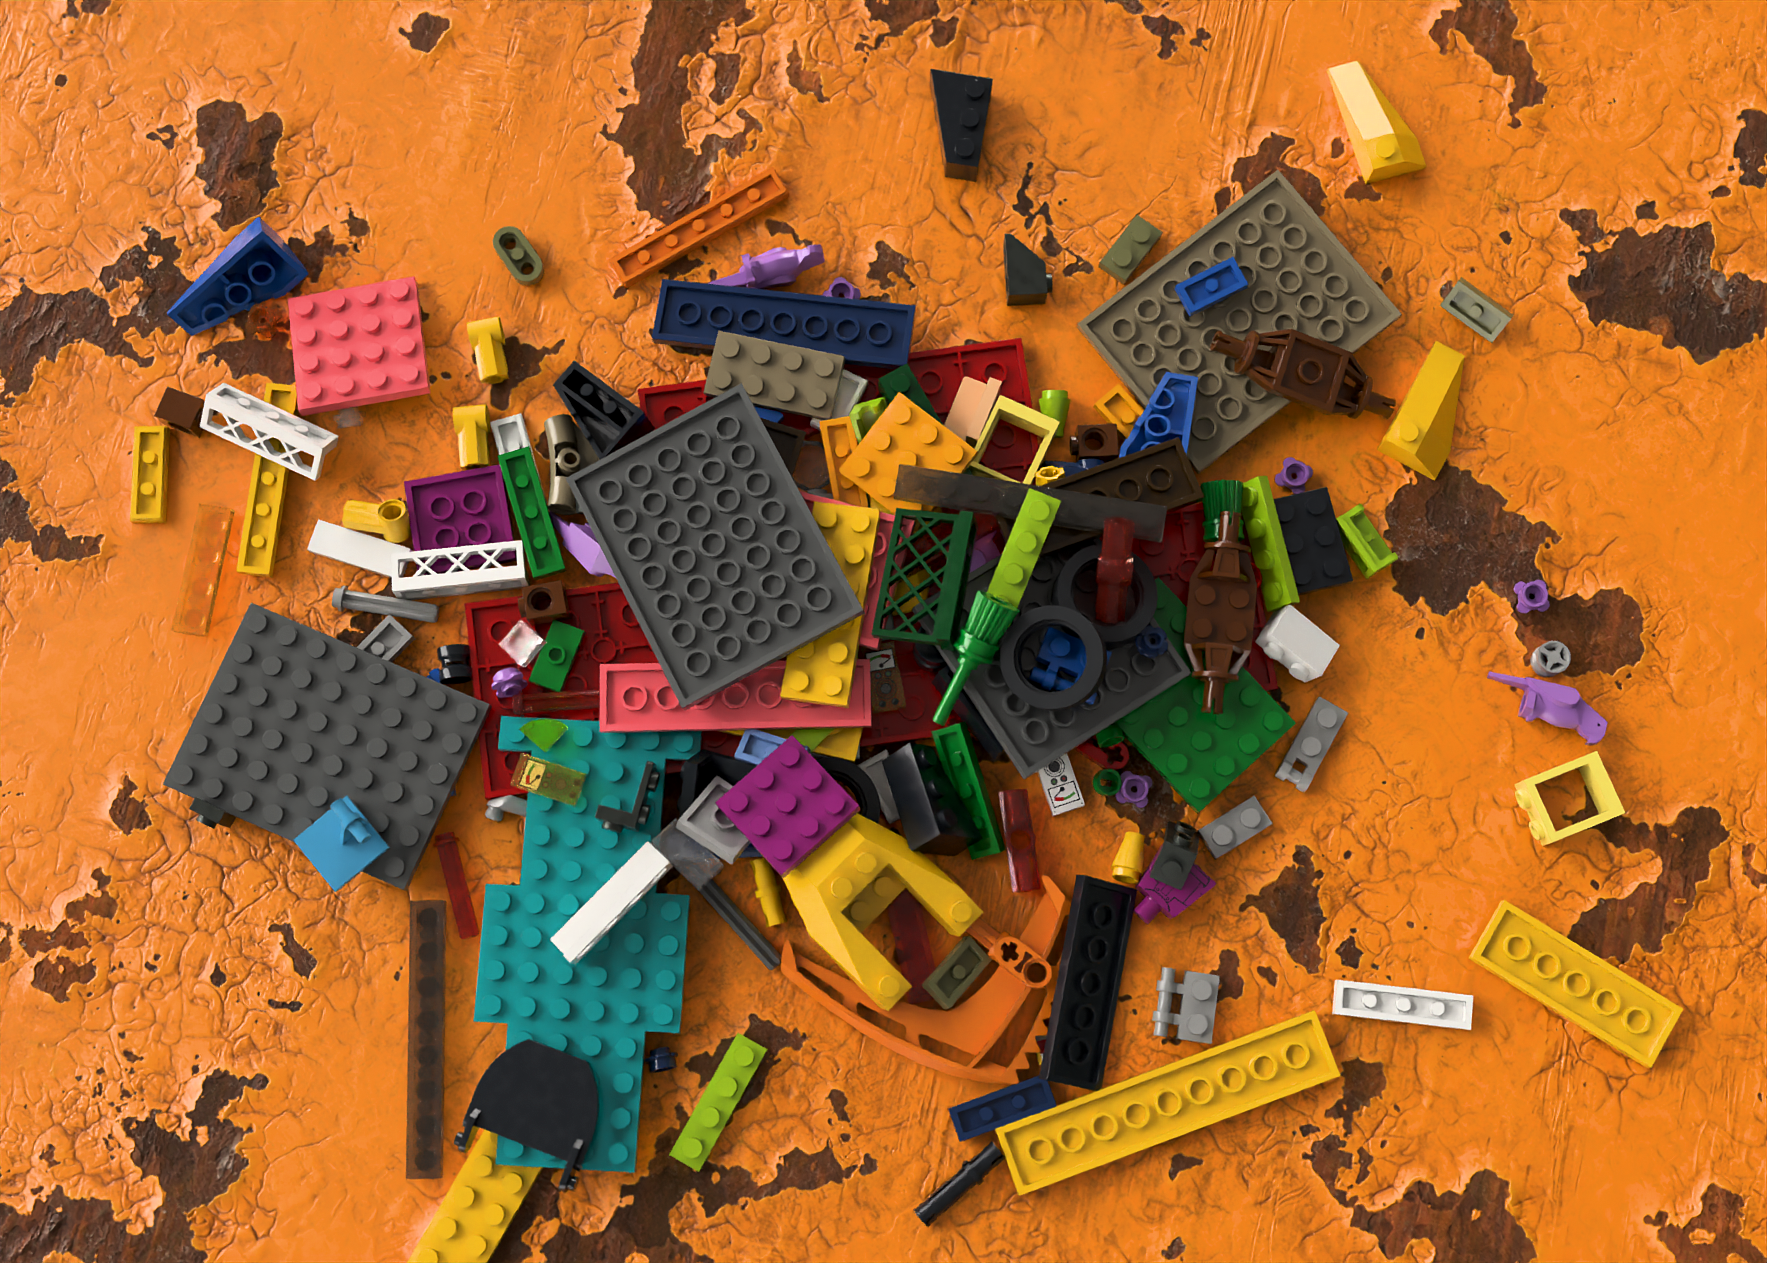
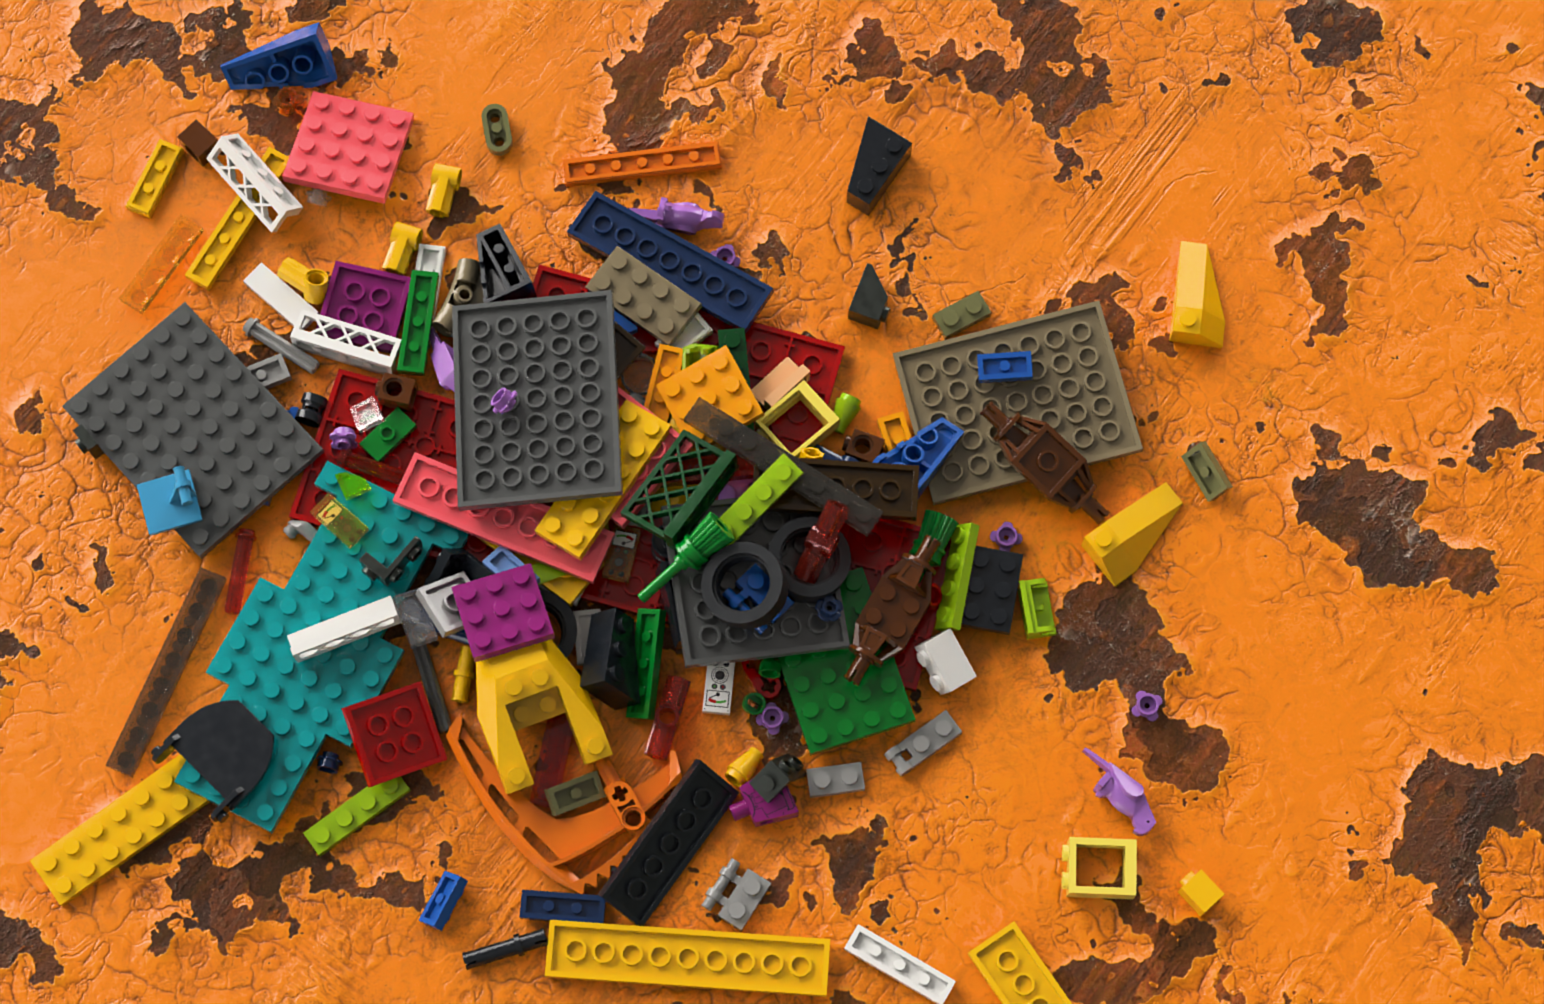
camera: 25 degrees right, 5 degrees down
light grey wheel [1530,641,1571,677] -> none
none -> red plate [341,681,447,787]
none -> blue plate [419,871,468,931]
none -> medium lavender plate [491,388,517,414]
none -> yellow brick [1178,869,1225,917]

